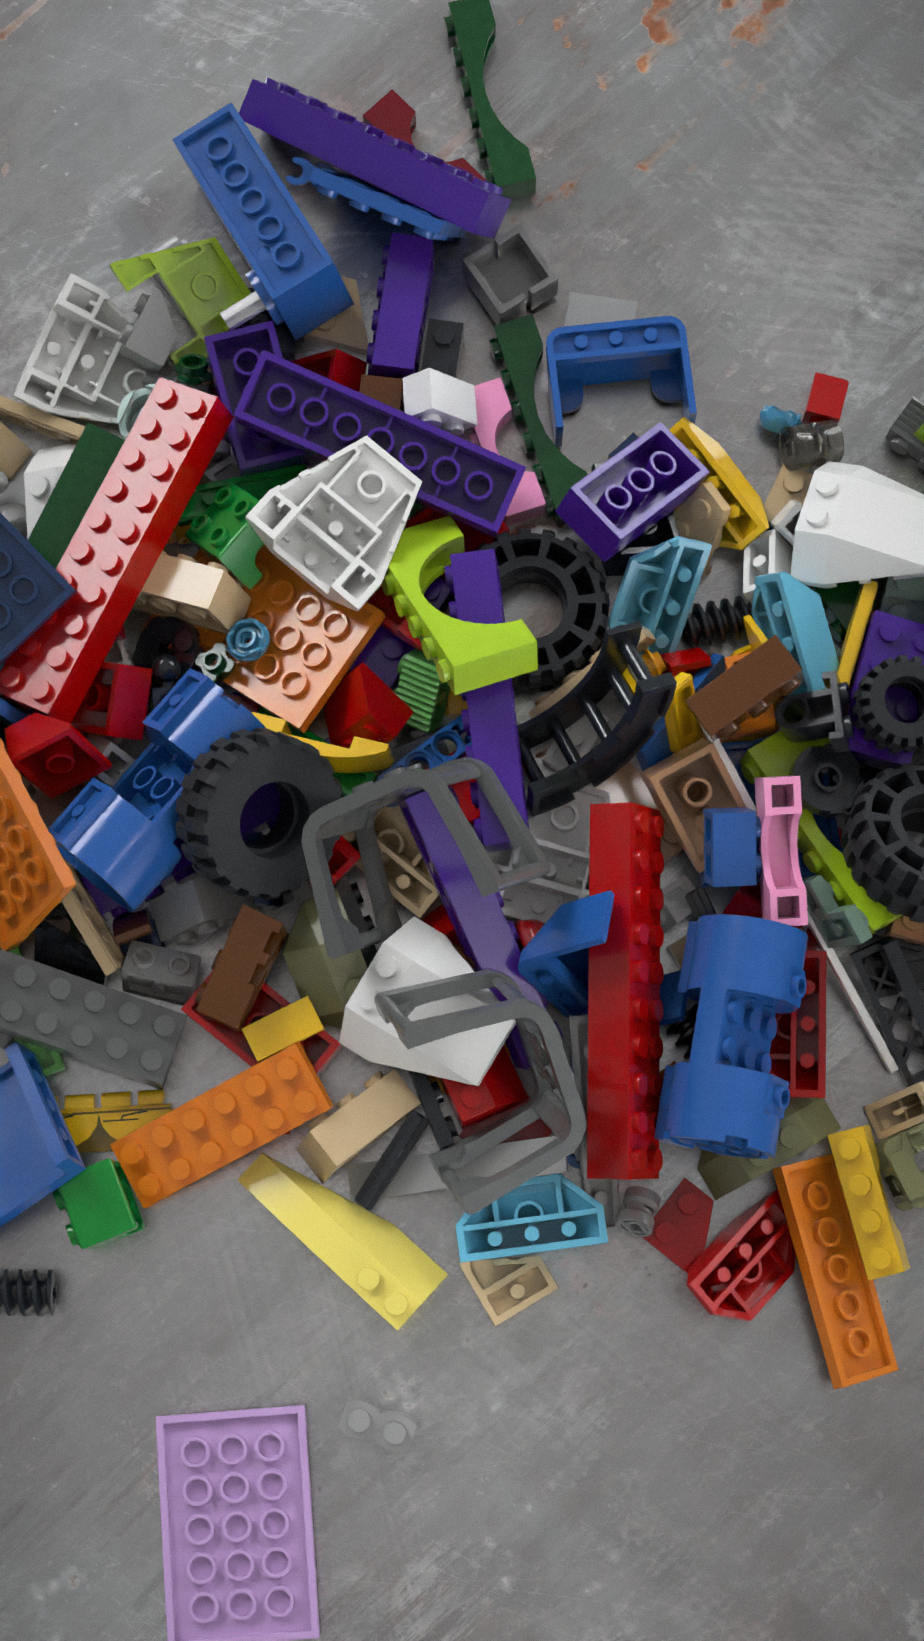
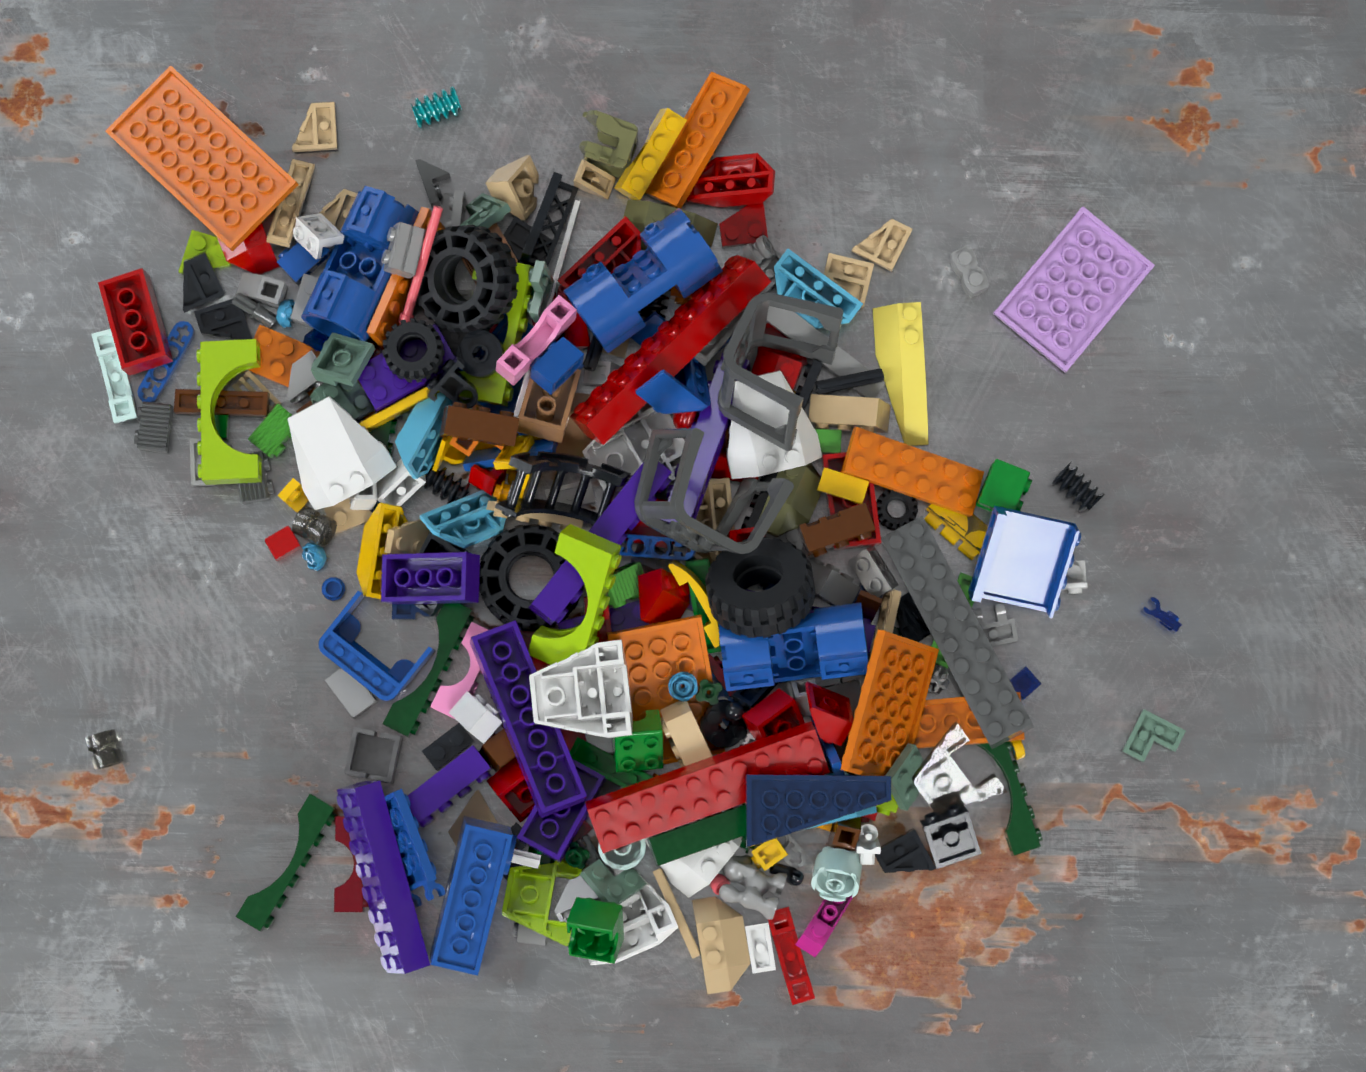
camera: 140 degrees left, 5 degrees up
none -> clear smoke wheel [85,729,124,770]
none -> yellow bracket [278,478,309,513]
none -> blue plate [322,577,345,601]
none -> green piece [566,897,624,964]
none -> sand green plate [580,859,647,905]
none -> coral hinge [709,874,730,895]
none -> bright green brick [815,429,842,455]
none -> tan wing [851,219,913,272]
none -> black tyre [876,489,918,530]

